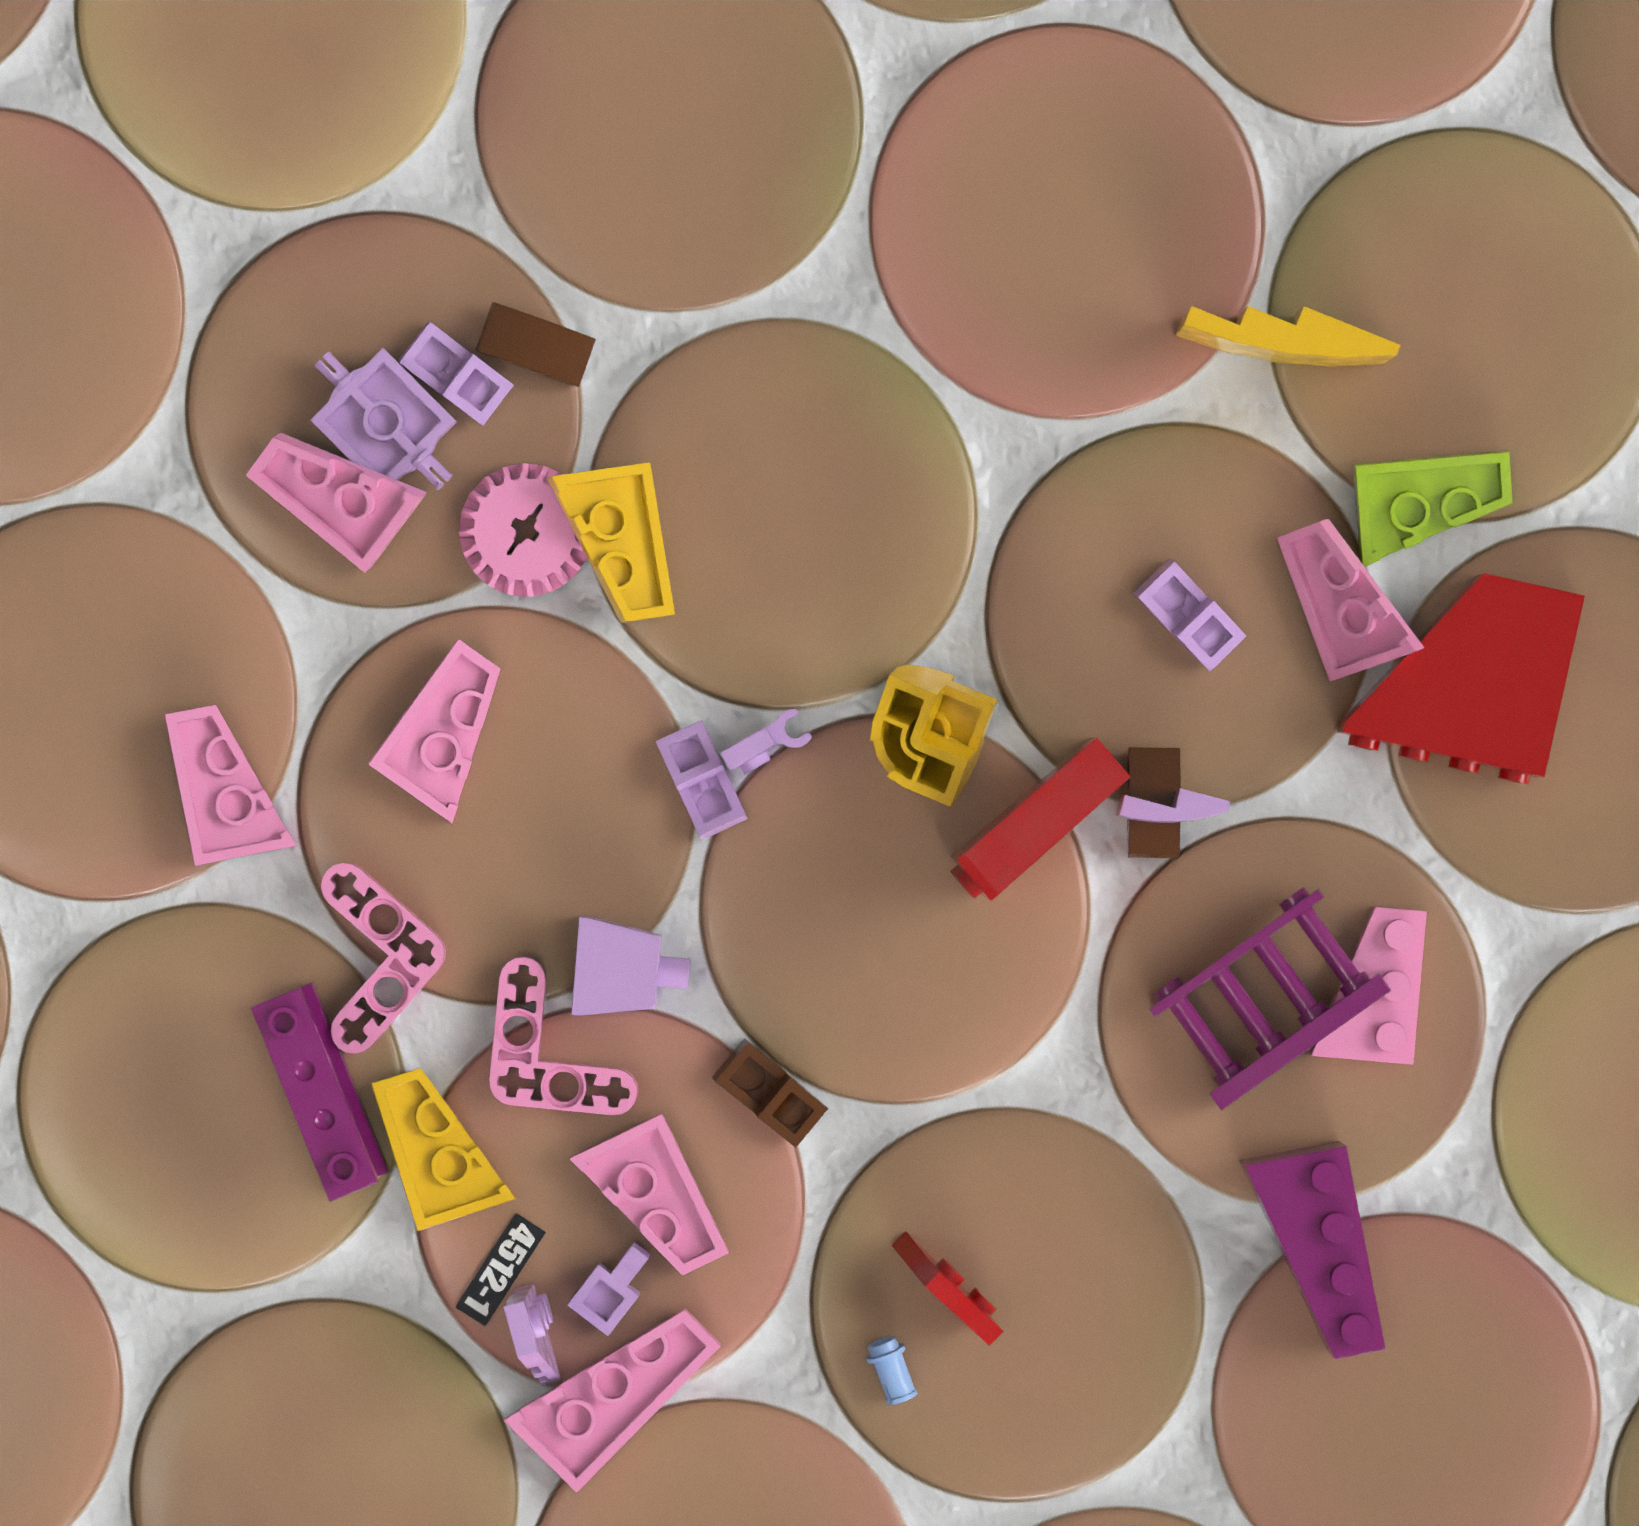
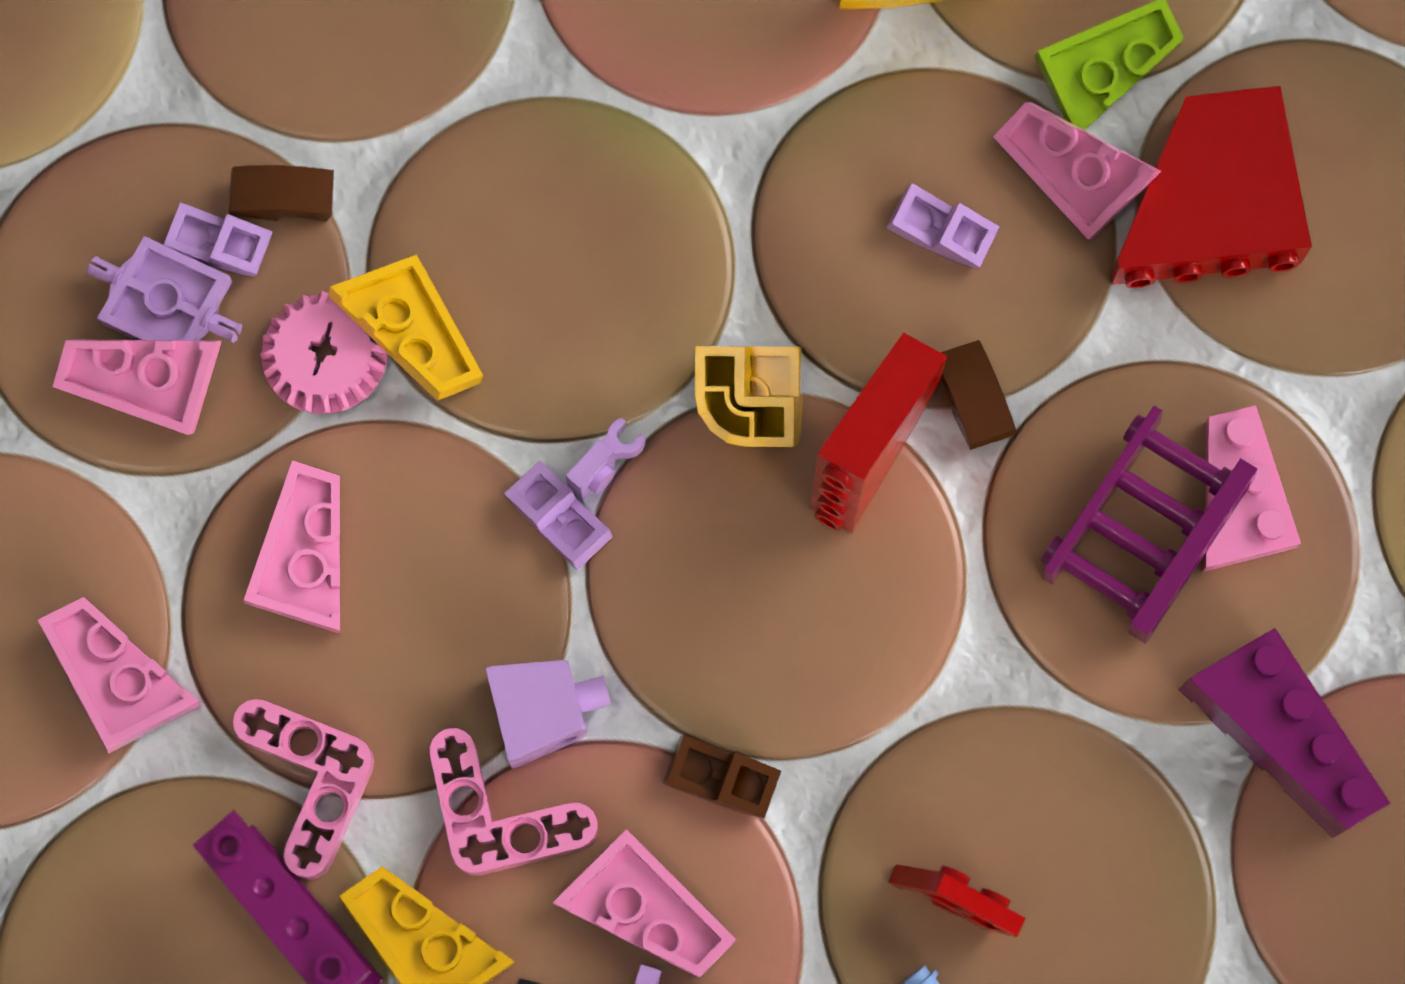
camera: 20 degrees left, 15 degrees down
lavender slope [1116,788,1231,823] -> none

